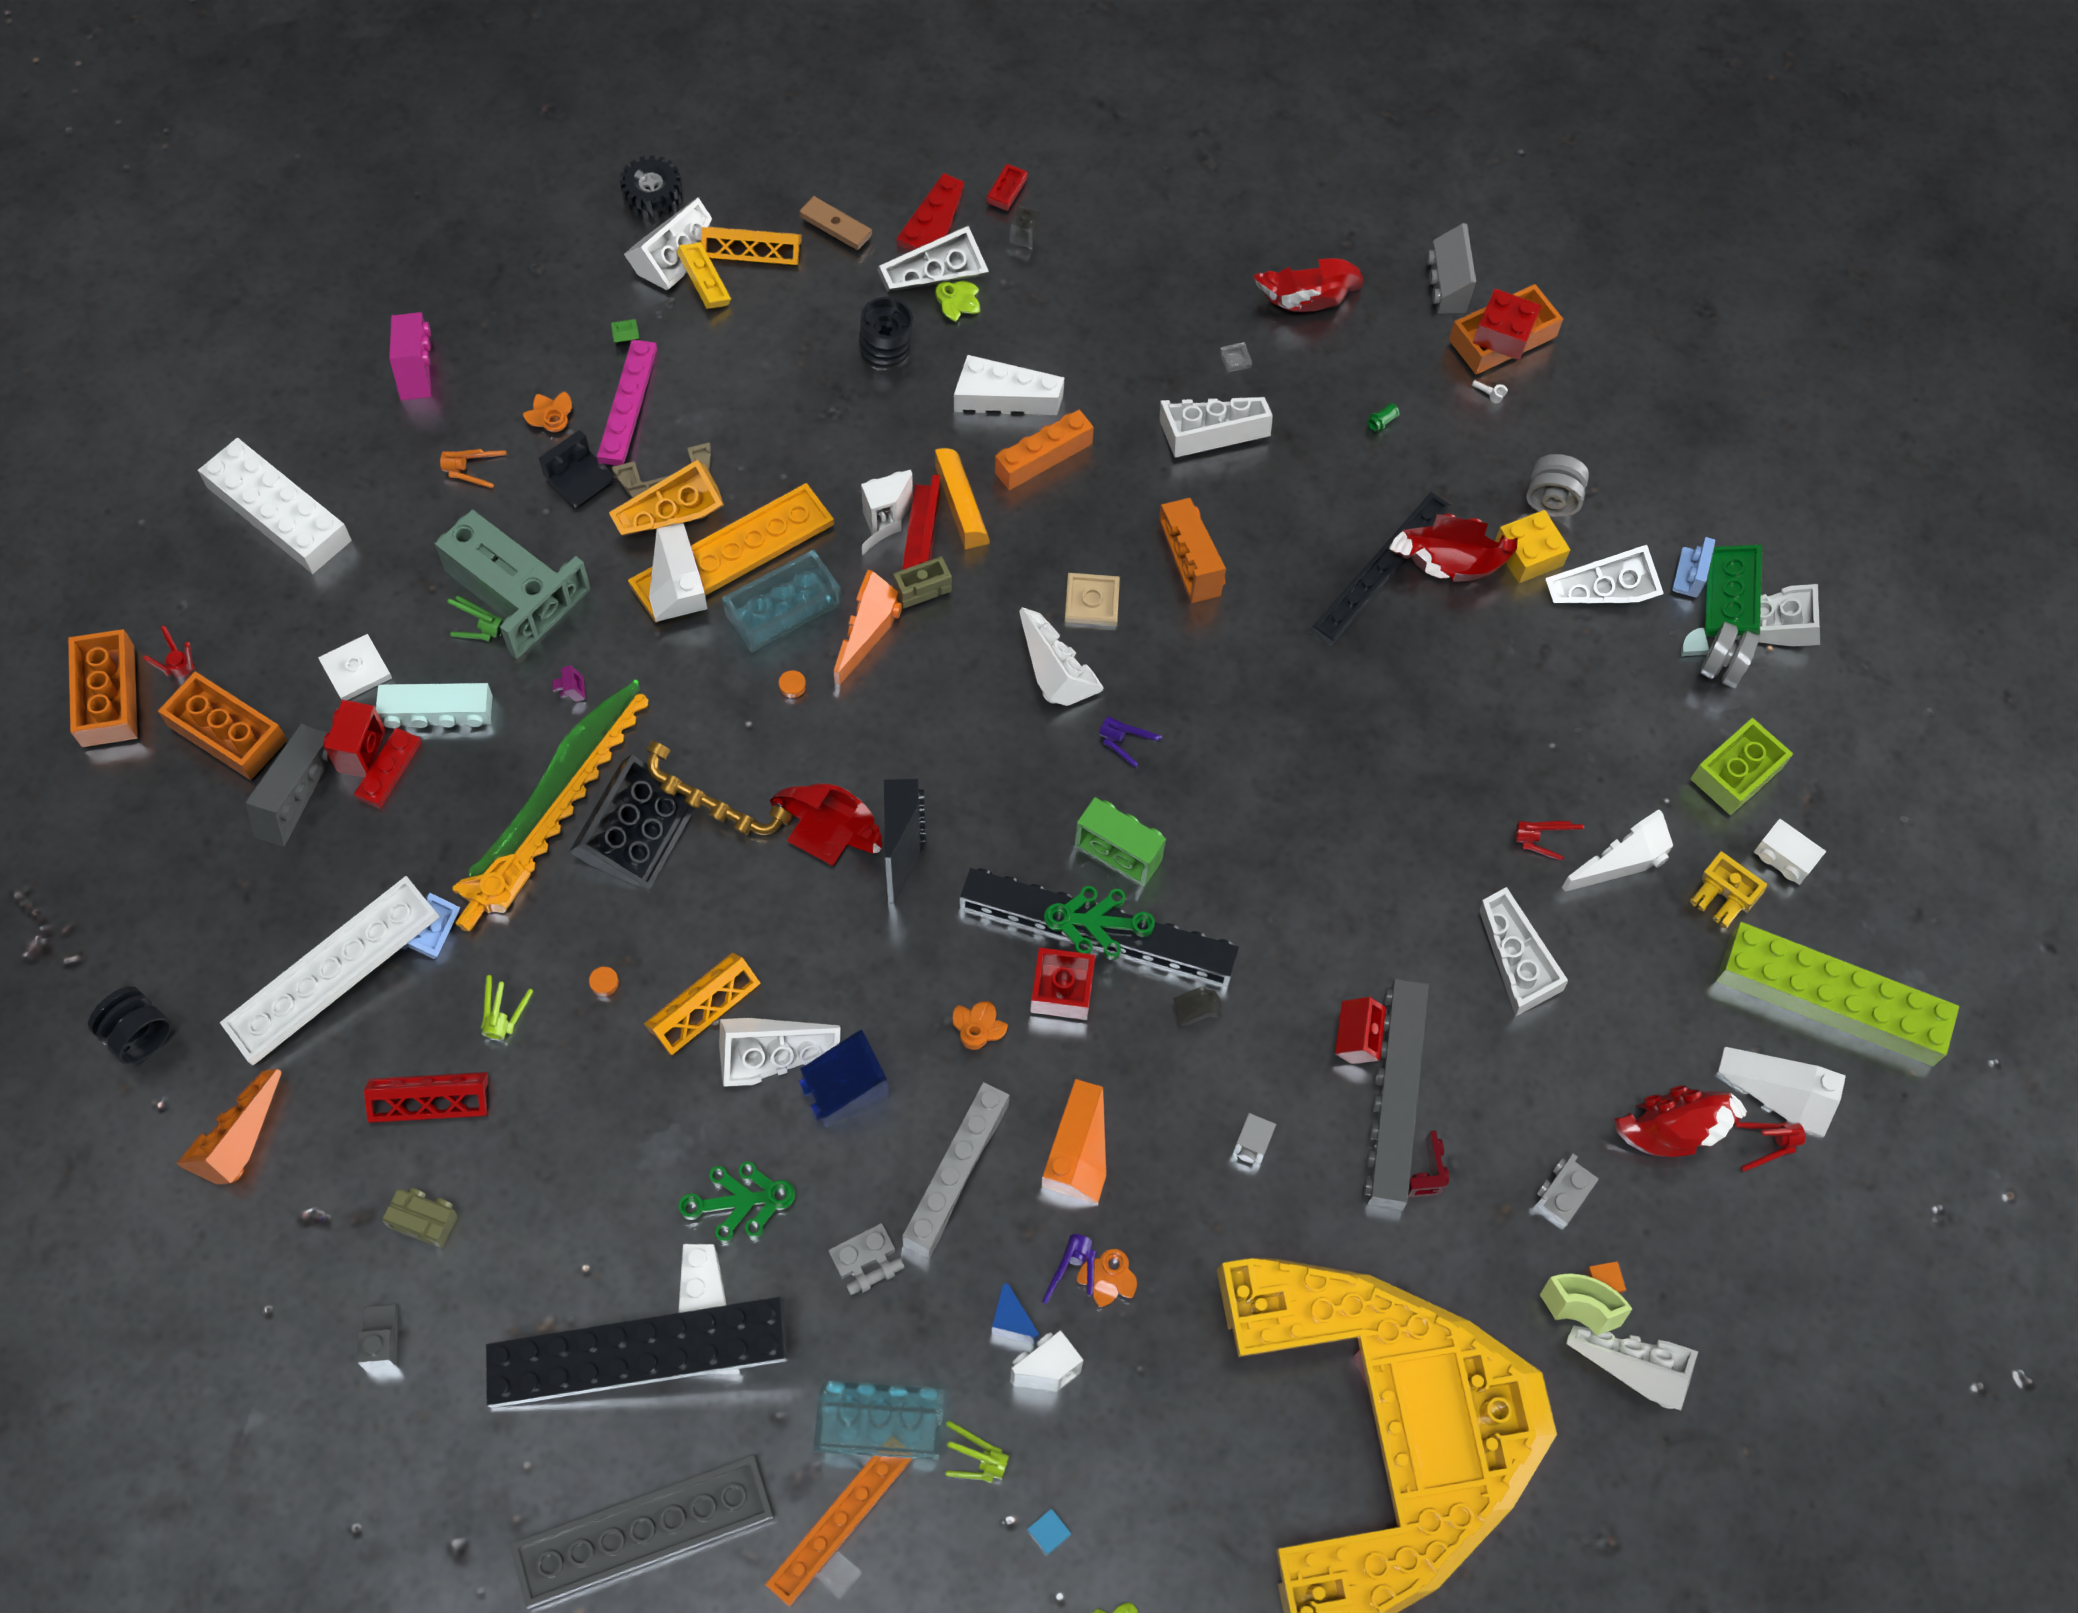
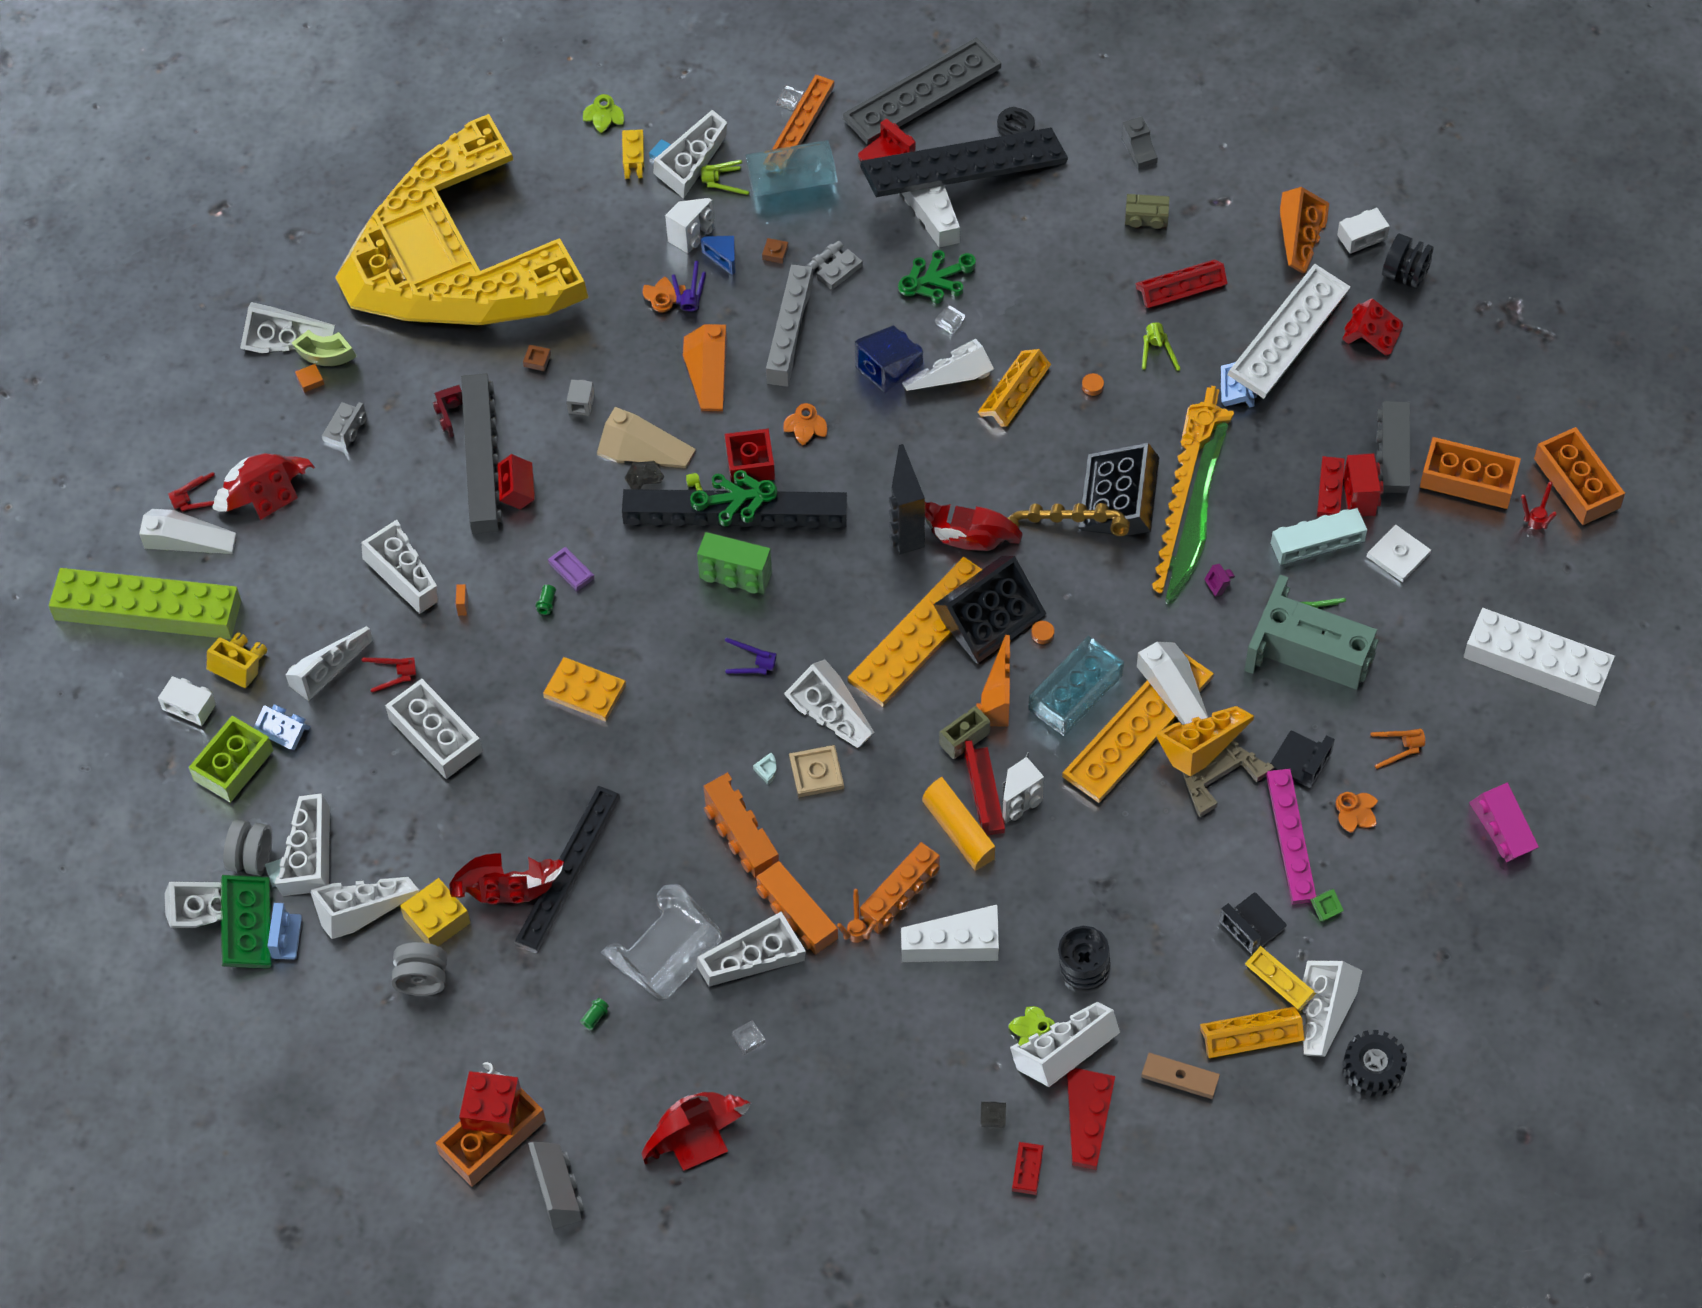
camera: 170 degrees right, 5 degrees down
none -> light blue bracket [254,704,311,750]
none -> white wedge [275,793,330,896]
none -> white brick [385,679,483,779]
none -> orange tile [456,584,468,616]
none -> dark orange plate [523,345,551,371]
none -> green pin [535,585,556,615]
none -> light orange plate [543,657,626,722]
none -> medium lavender tile [548,547,594,591]
none -> tan wedge [597,407,696,468]
none -> clear windscreen [601,884,722,999]
none -> yellow hinge [622,129,644,179]
none -> white wedge [653,110,727,199]
none -> lime hand [686,473,703,490]
none -> light aqua tile [753,753,777,785]
none -> orange brick [756,861,838,955]
none -> dark orange plate [762,238,788,264]
none -> orange plant [837,889,877,943]
none -> light orange plate [847,557,983,707]
none -> red bracket [858,118,916,161]
none -> black slope [933,556,1047,663]
none -> clear plate [935,305,966,334]
none -> black piece [997,107,1035,136]
none -> black bracket [1219,892,1287,955]
none -> white brick [1337,208,1390,254]
none -> red bracket [1342,298,1403,356]

